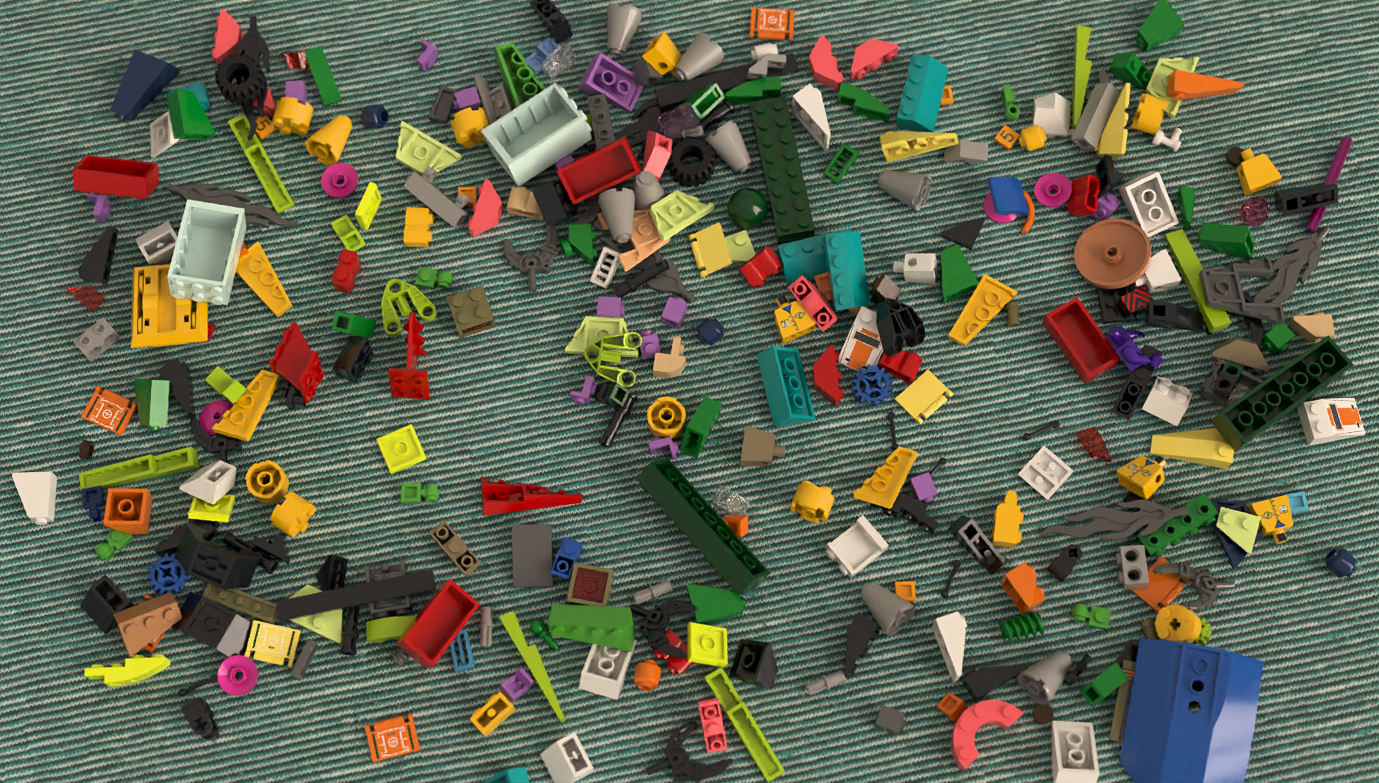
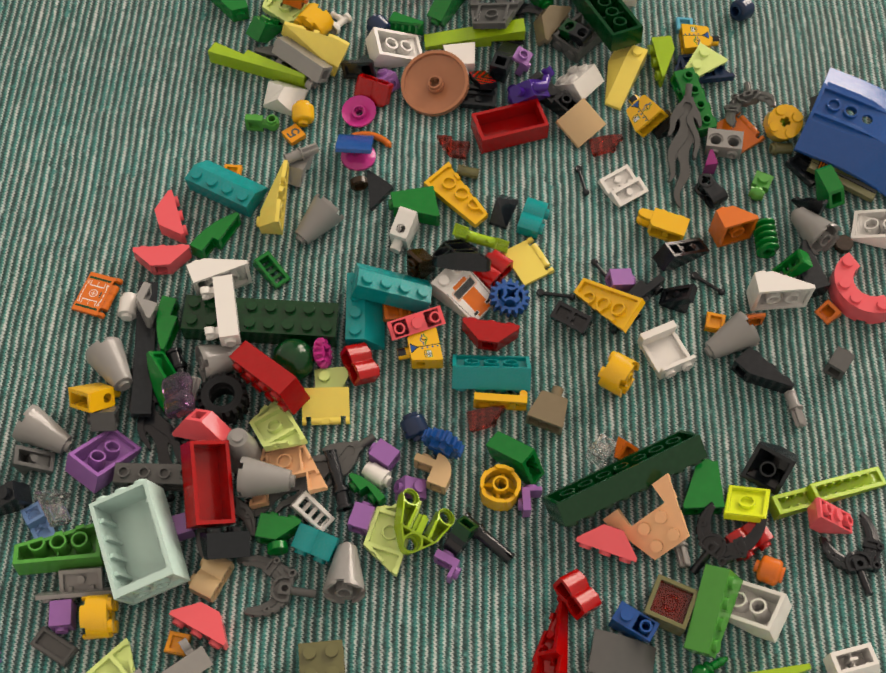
camera: 80 degrees left, 10 degrees down
none -> dark grey slope [12,445,55,475]
none -> white brick [200,274,241,347]
none -> red piece [229,340,310,415]
none -> light grey axle [283,143,319,164]
none -> teal brick [291,522,341,565]
none -> dark pink gear [313,337,333,369]
none -> light grey cone [323,542,366,604]
none -> green slope [348,473,386,506]
none -> dark brown tile [350,176,368,191]
none -> white brick [361,461,393,489]
none -> dark blue head [366,14,391,33]
none -> blue gear [421,427,465,459]
none -> clear red slope [437,135,470,160]
none -> lime piece [452,223,510,253]
none -> clear red slope [466,405,506,433]
none -> yellow hinge [473,390,528,411]
none -> black slope [489,195,519,230]
none -> medium lavender bracket [512,46,533,77]
none -> teal brick [516,197,550,239]
none -> black hinge [550,300,593,336]
none -> red brick [553,569,602,620]
none -> tan slope [555,98,606,148]
none -> coral slope [576,523,637,564]
none -> light nougat wing [603,473,690,560]
none -> lime slope [647,36,675,88]
none -> black slope [658,283,698,313]
none -> magenta slope [702,149,718,174]
none -> orange slope [745,312,766,326]
none -> green slope [771,249,813,278]

